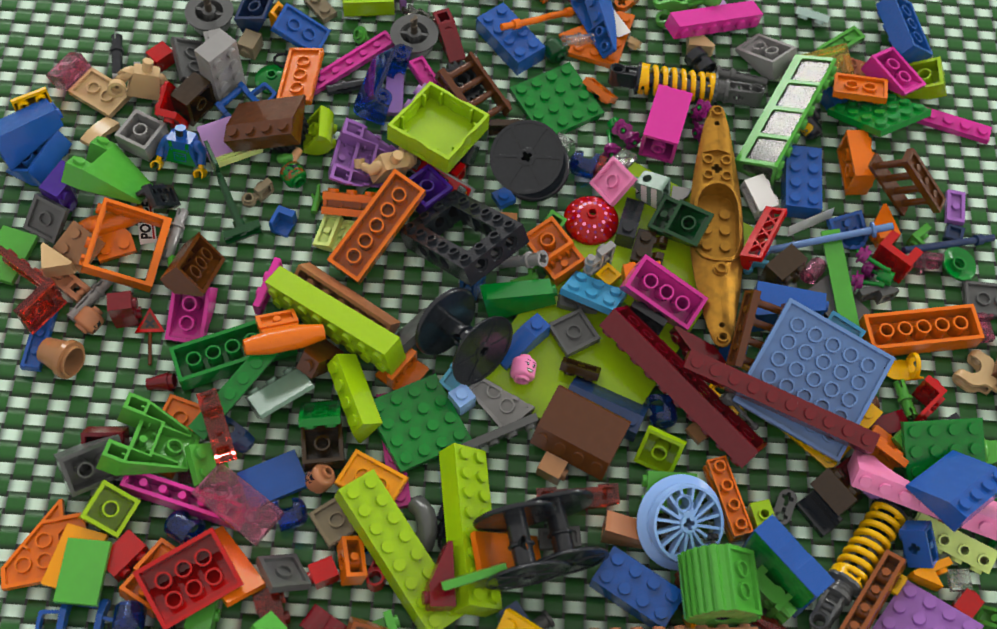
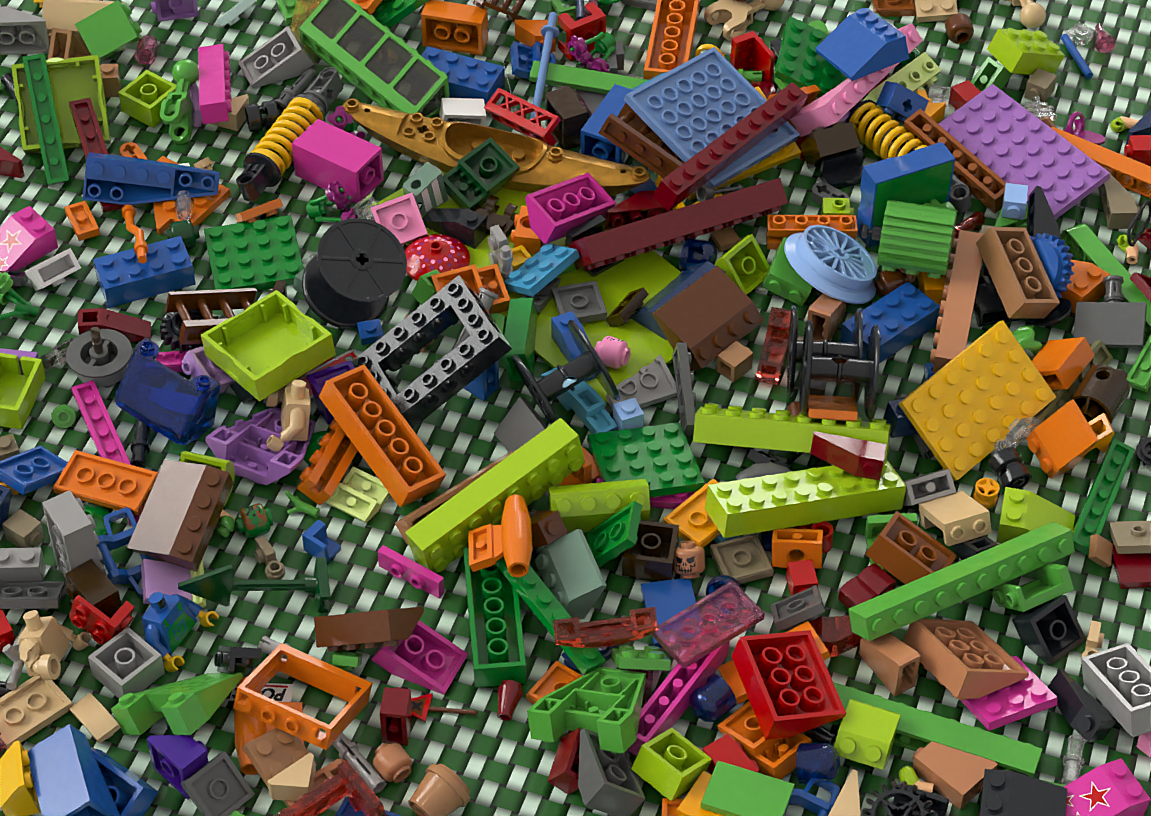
camera: 70 degrees left, 15 degrees down
bright green tile [440,562,507,591] -> none

